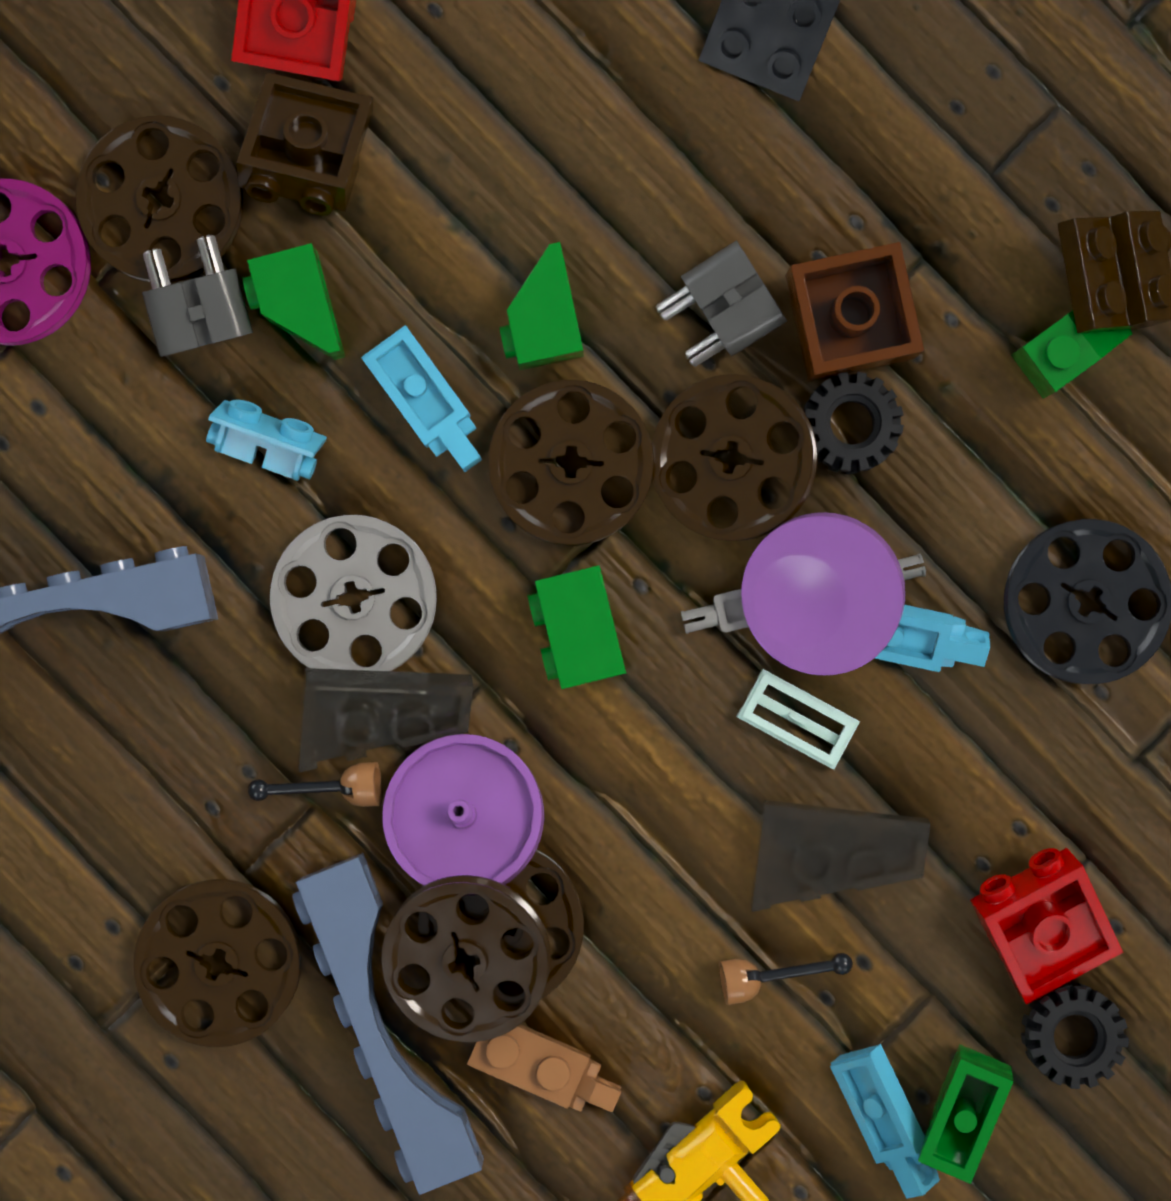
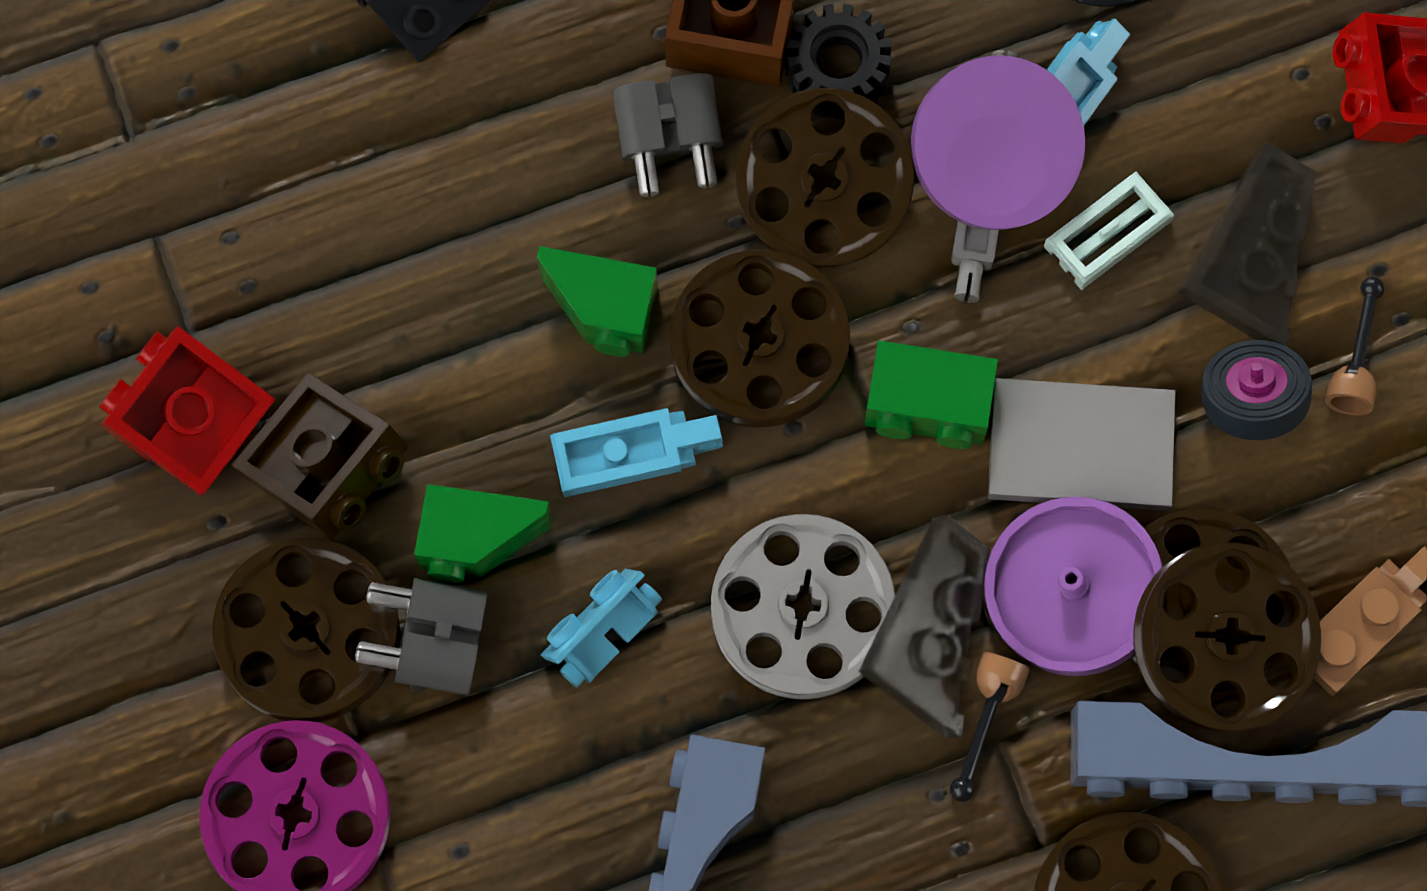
camera: 65 degrees left, 15 degrees down
none -> light grey tile [988,378,1175,511]
none -> black wheel [1201,340,1312,440]

